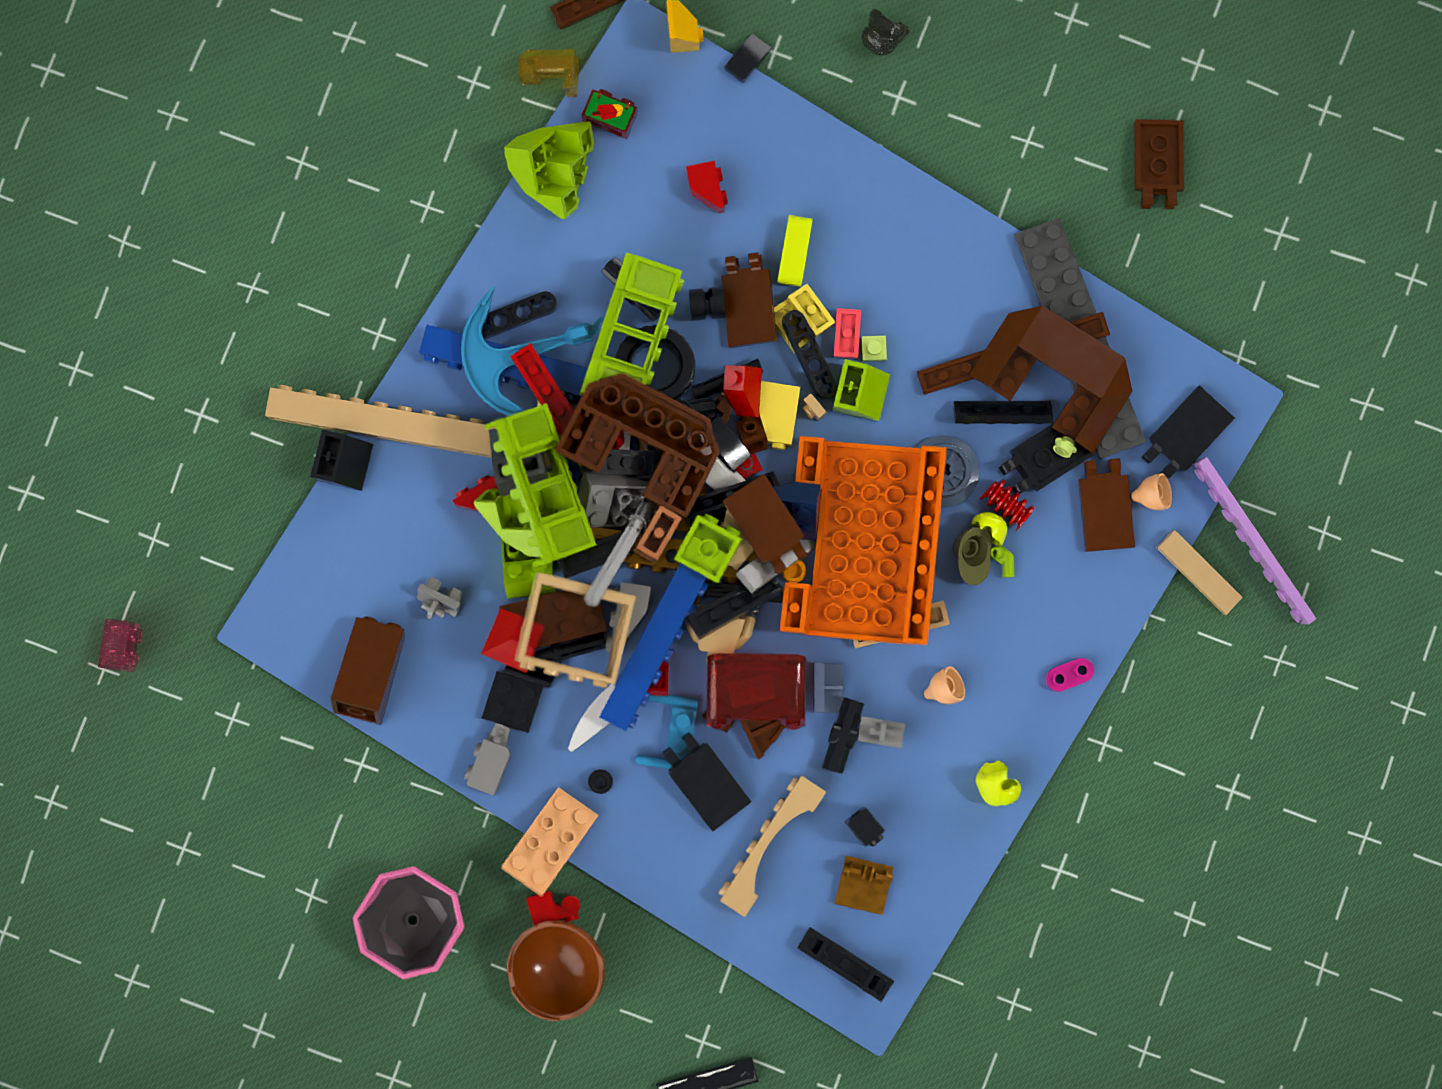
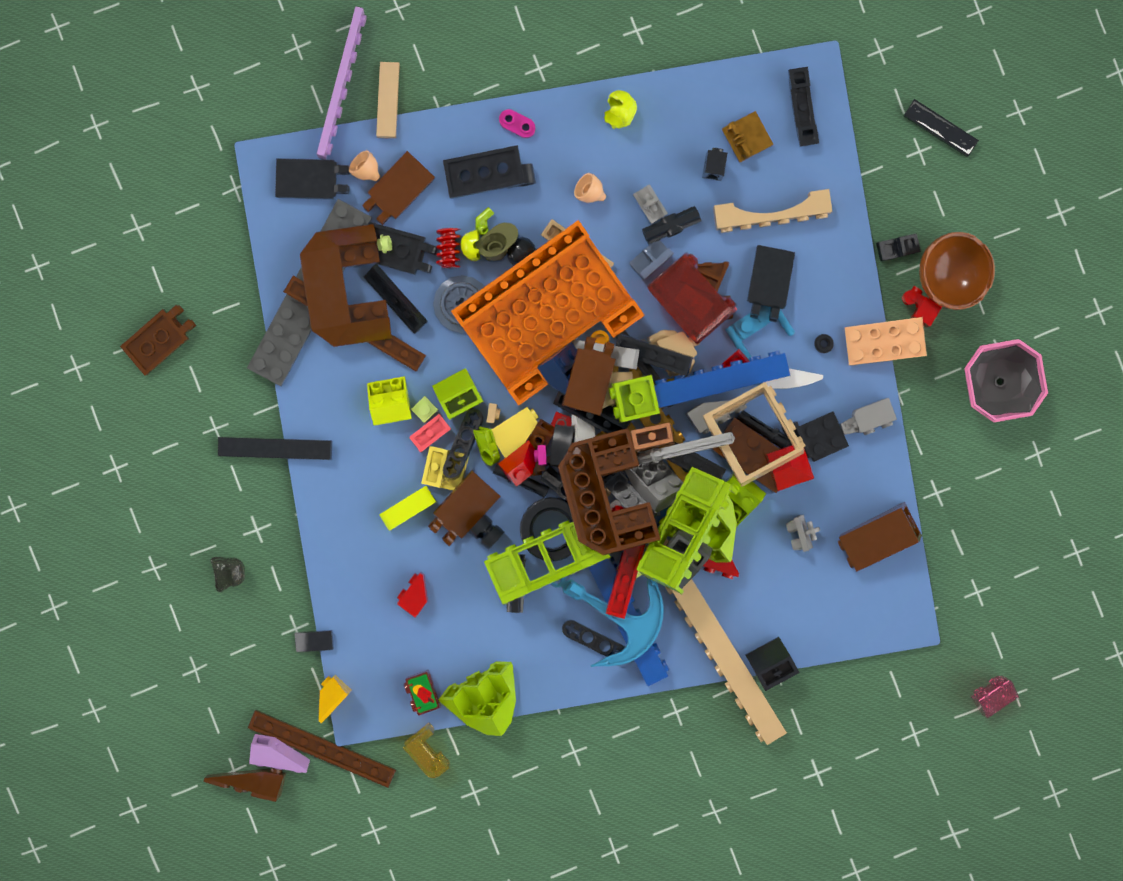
camera: 130 degrees left, 5 degrees up
none -> black tile [218,437,332,460]
none -> neon yellow slope [367,376,412,426]
none -> black hinge [443,145,536,199]
none -> lime piece [473,427,500,466]
none -> black hair [507,236,536,266]
none -> dark pink plate [534,445,547,466]
none -> black slope [876,233,921,262]

